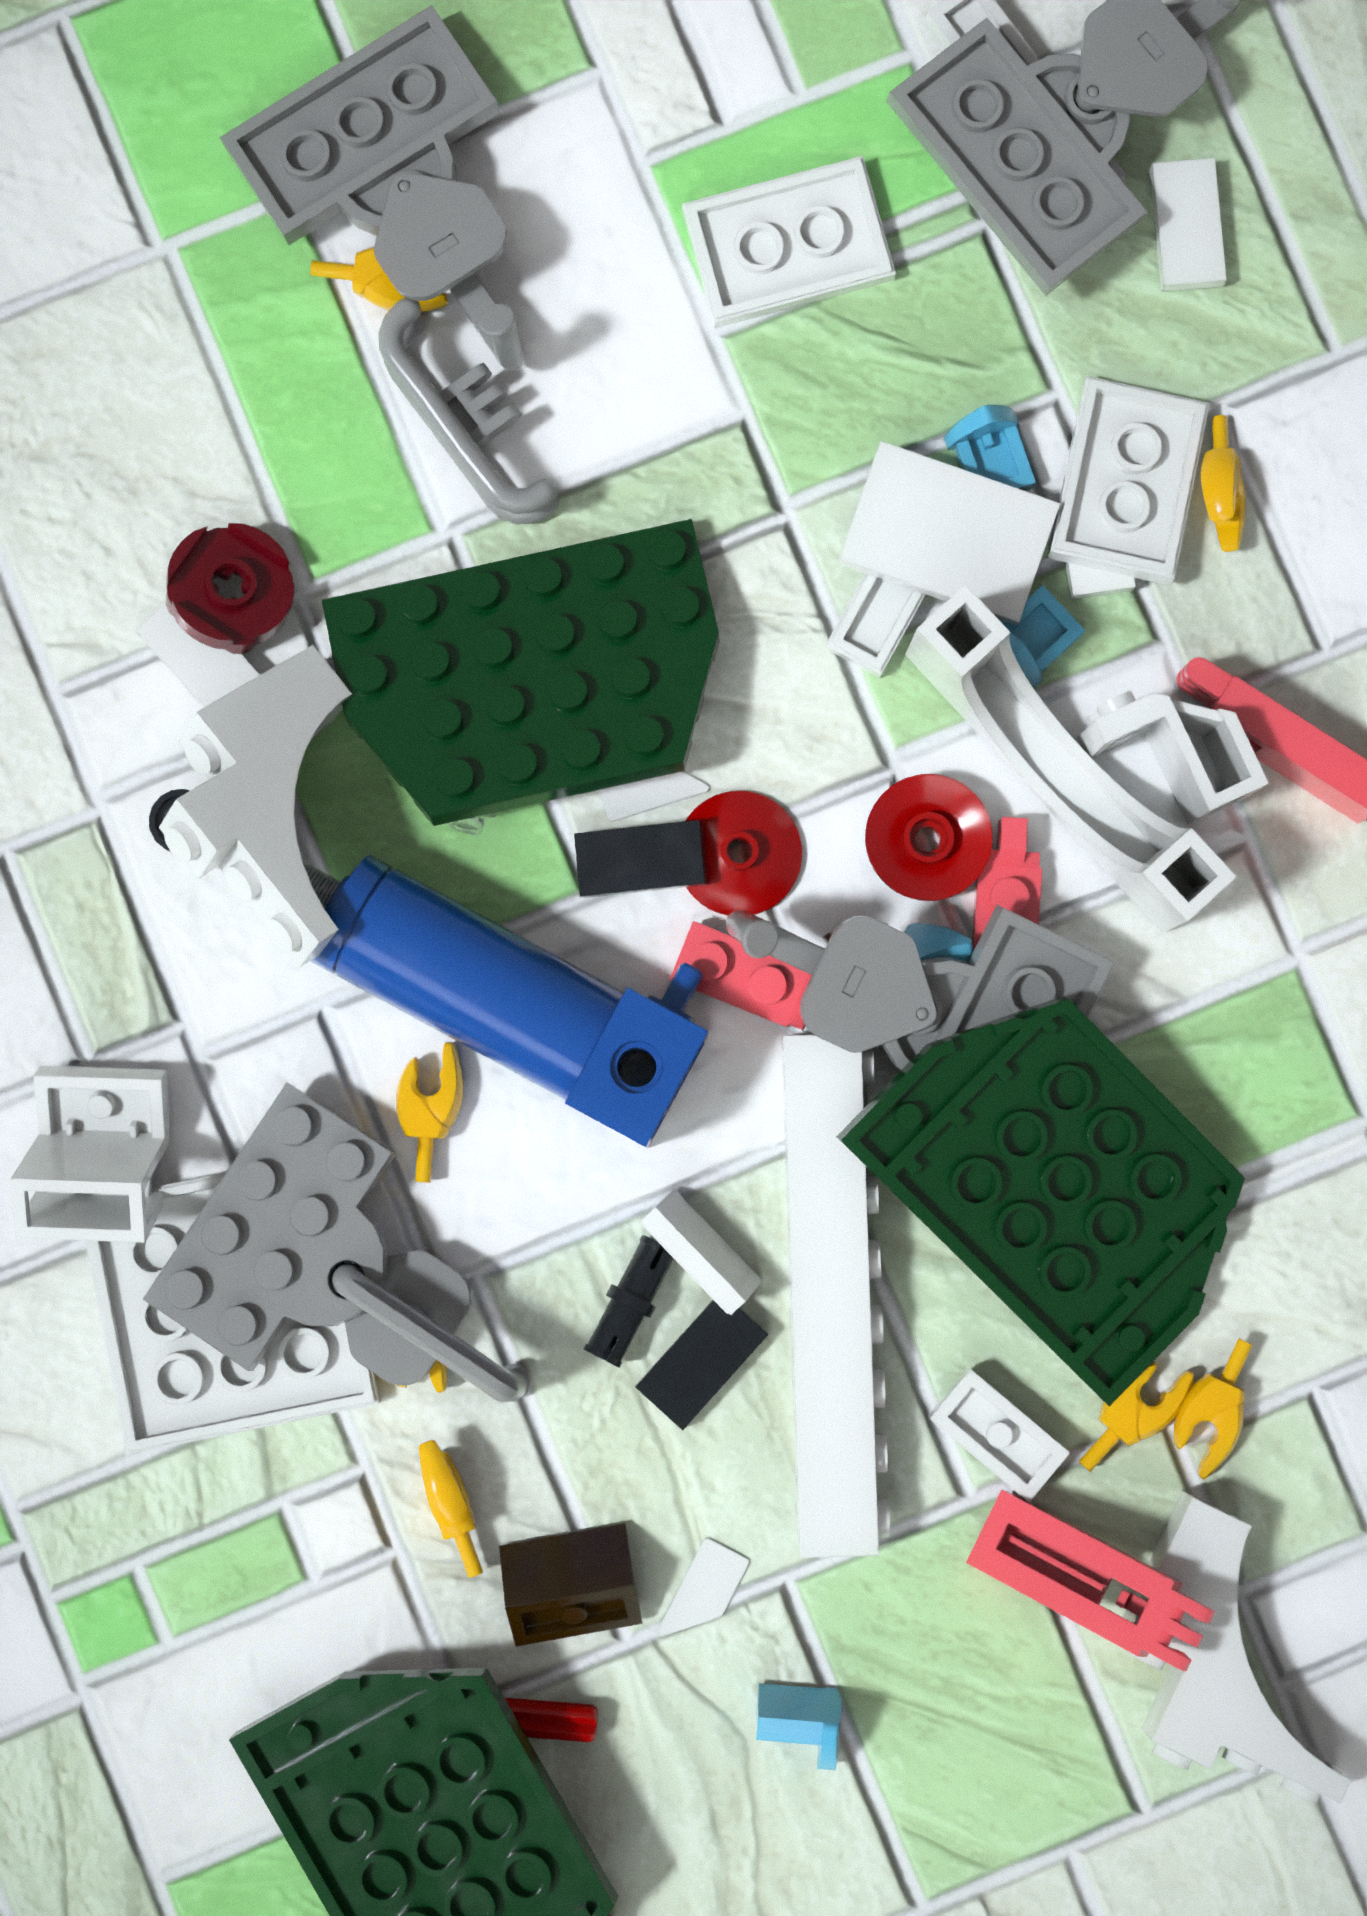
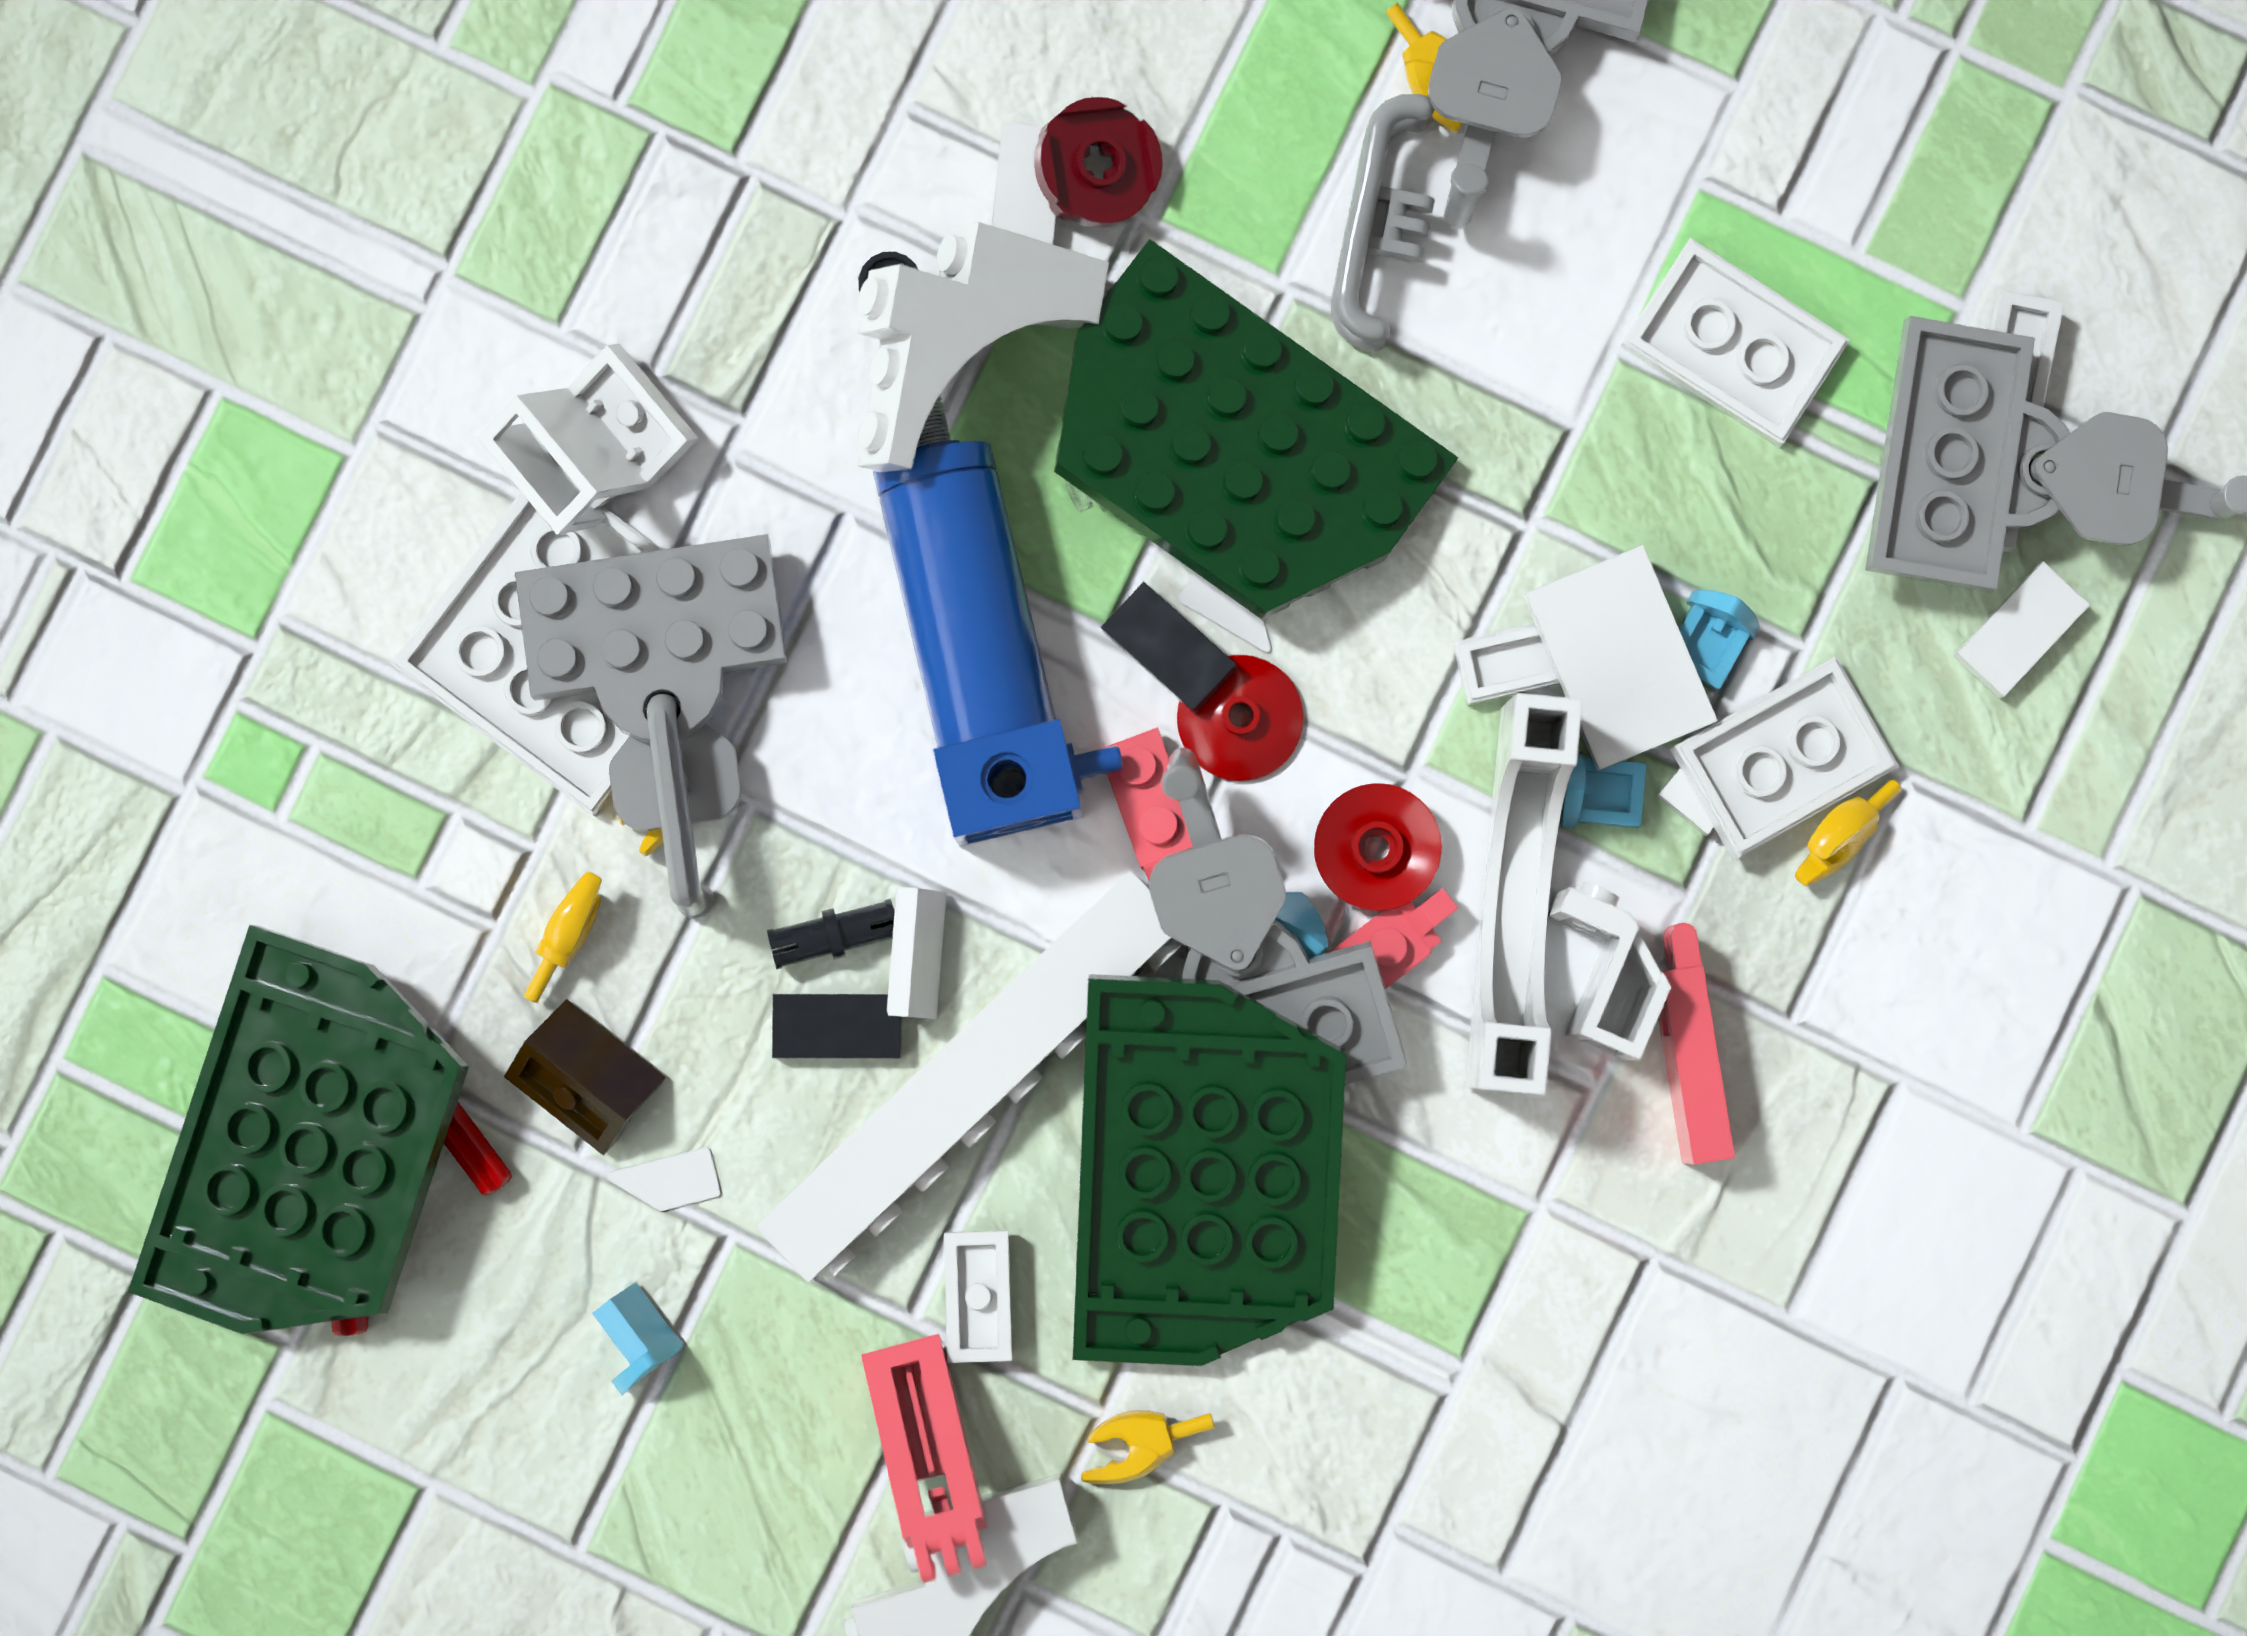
camera: 50 degrees right, 0 degrees up
yellow hand [396,1042,464,1183] -> none
yellow hand [1078,1362,1194,1472] -> none

